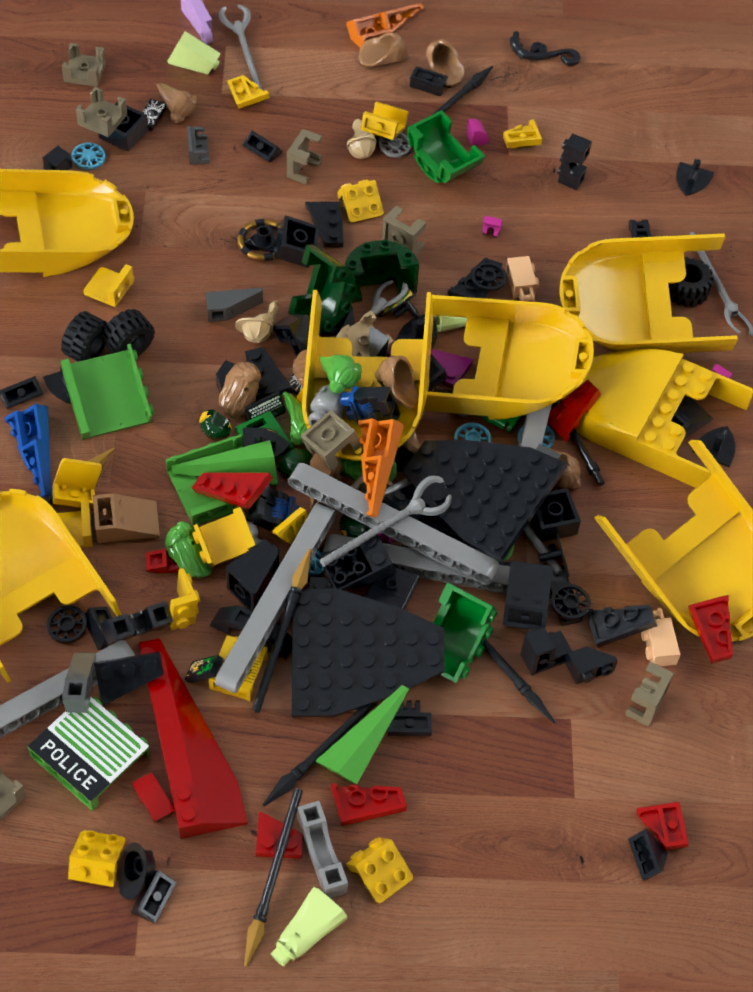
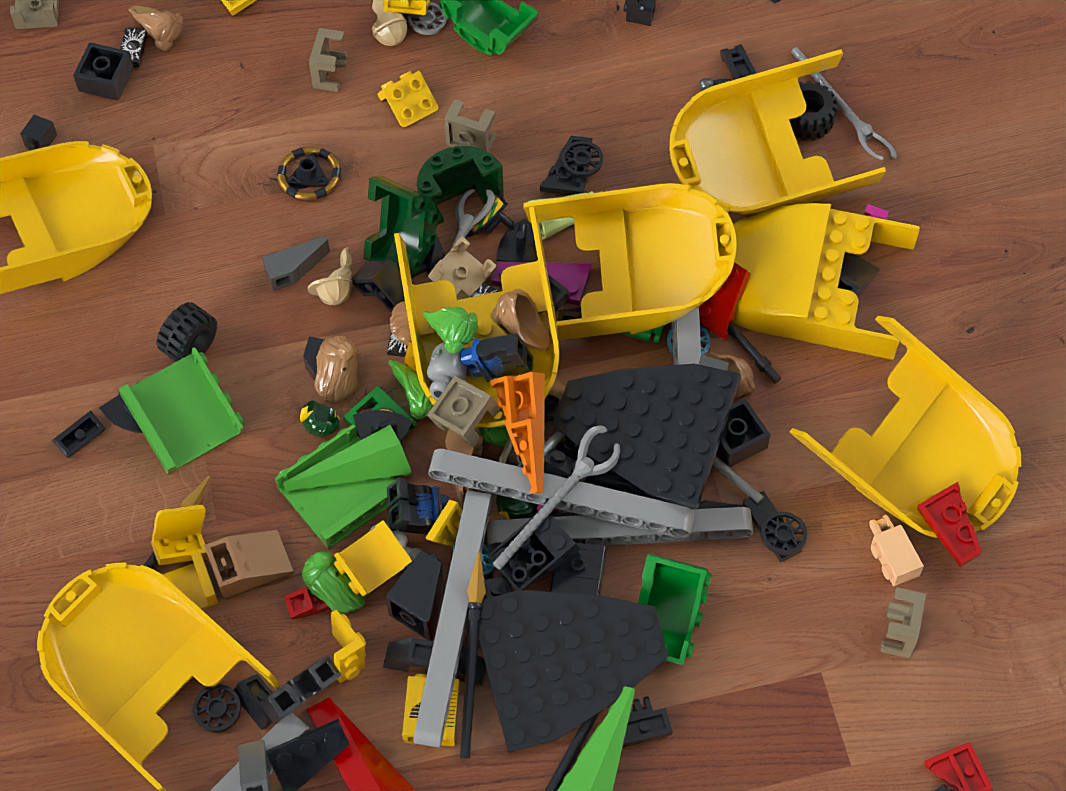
camera: 10 degrees left, 5 degrees up
blue wedge [4,404,51,498] -> none
black tyre [61,311,107,362] -> none
medium azure wheel [71,143,105,170] -> none
dark tan panel [76,87,127,137] -> none
yellow bracket [83,264,135,307] -> none
tile [184,655,223,683] -> none
dark grey hinge [187,126,209,164] -> none
red wing [191,473,273,509] -> none
black slope [242,131,282,163] -> none
black wing [245,347,293,401] -> none
slope [245,391,286,428] -> none
black brick [274,215,320,268] -> none
dark green hair [277,449,313,479] -> none
black wing [305,202,344,248] -> none
slope [369,327,389,357] -> none
medium azure wheel [454,423,491,443] -> none
black piece [482,639,555,724] -> none
dark pink tile [483,216,503,238] -> none
black slope [503,561,553,629] -> none
light nougat brick [505,256,539,302] -> none
black brick [520,627,572,676] -> none
black shield [538,532,570,577] -> none
black slope [565,646,618,684] -> none
black wing [587,605,657,648] -> none
black shield [693,426,735,467] -> none

